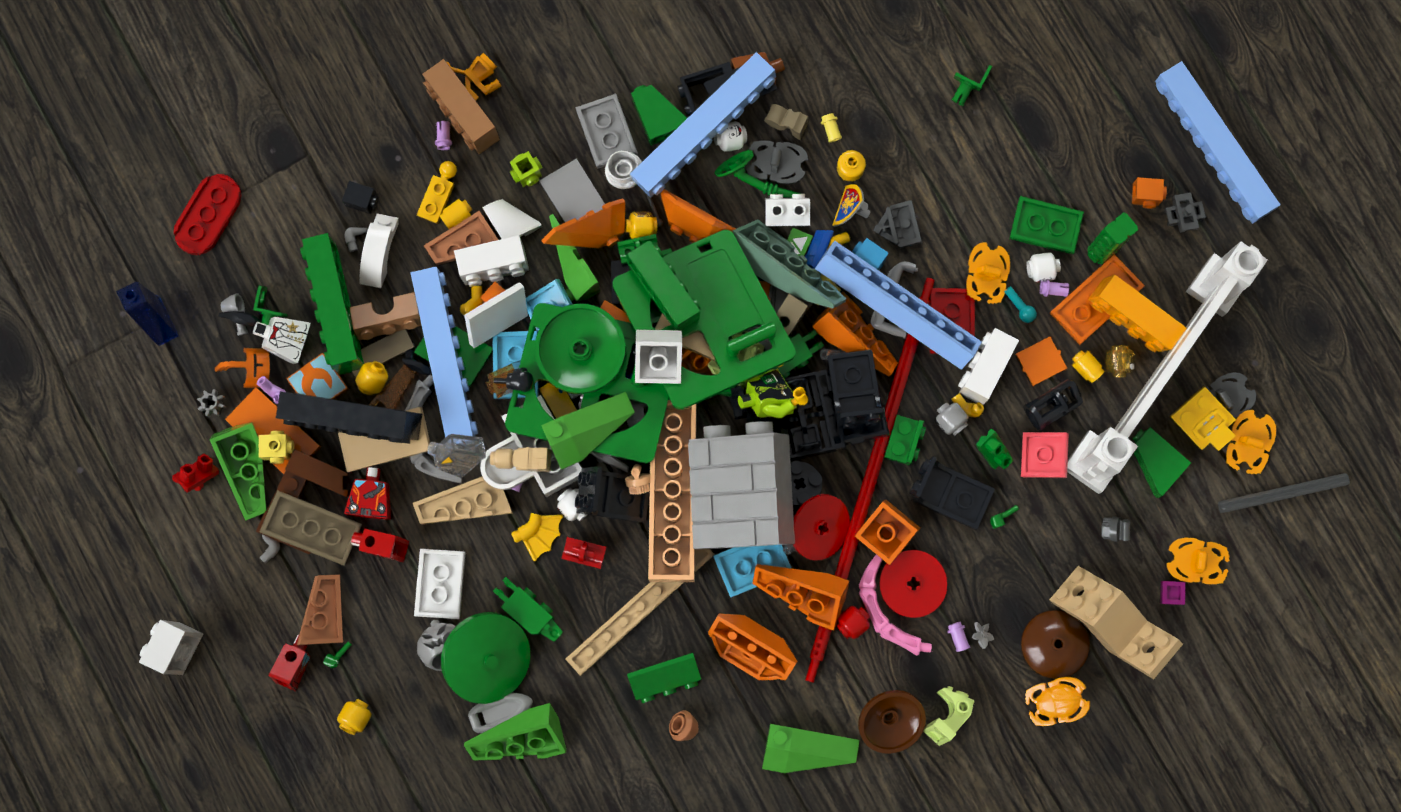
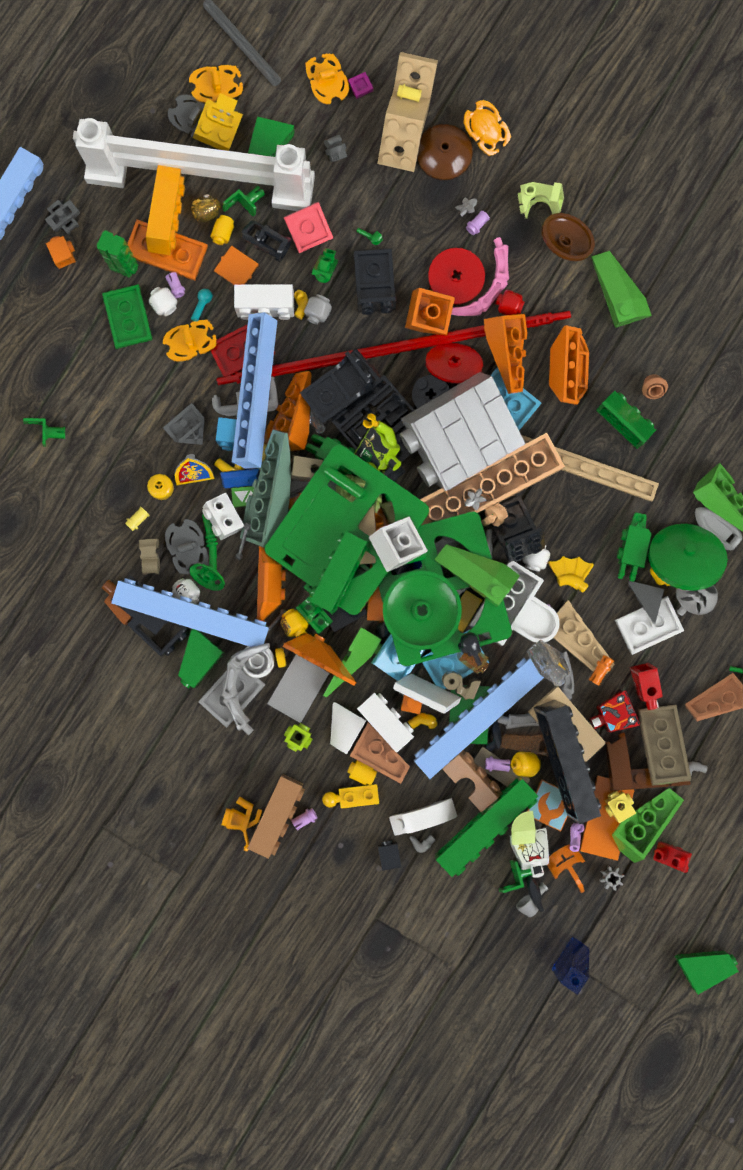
camera: 125 degrees left, 5 degrees up
red tile [174,174,241,255] -> none
tan piece [490,447,552,472] -> none
red hips [561,537,607,569] -> none
green bracket [884,415,926,465] -> none
none -> green bracket [222,186,265,217]
none -> light grey animal [222,643,270,735]
none -> dark grey hinge [235,522,251,560]
none -> yellow tile [275,648,286,668]
none -> light yellow pin [397,84,422,102]
none -> dark tan leg [442,671,481,699]
none -> light grey plant [465,488,487,511]
none -> lavender pin [485,756,510,772]
none -> yellowish green brick [511,811,536,845]
none -> orange pin [589,654,614,686]
none -> dark grey tile [628,581,664,624]
none -> green slope [674,951,739,995]

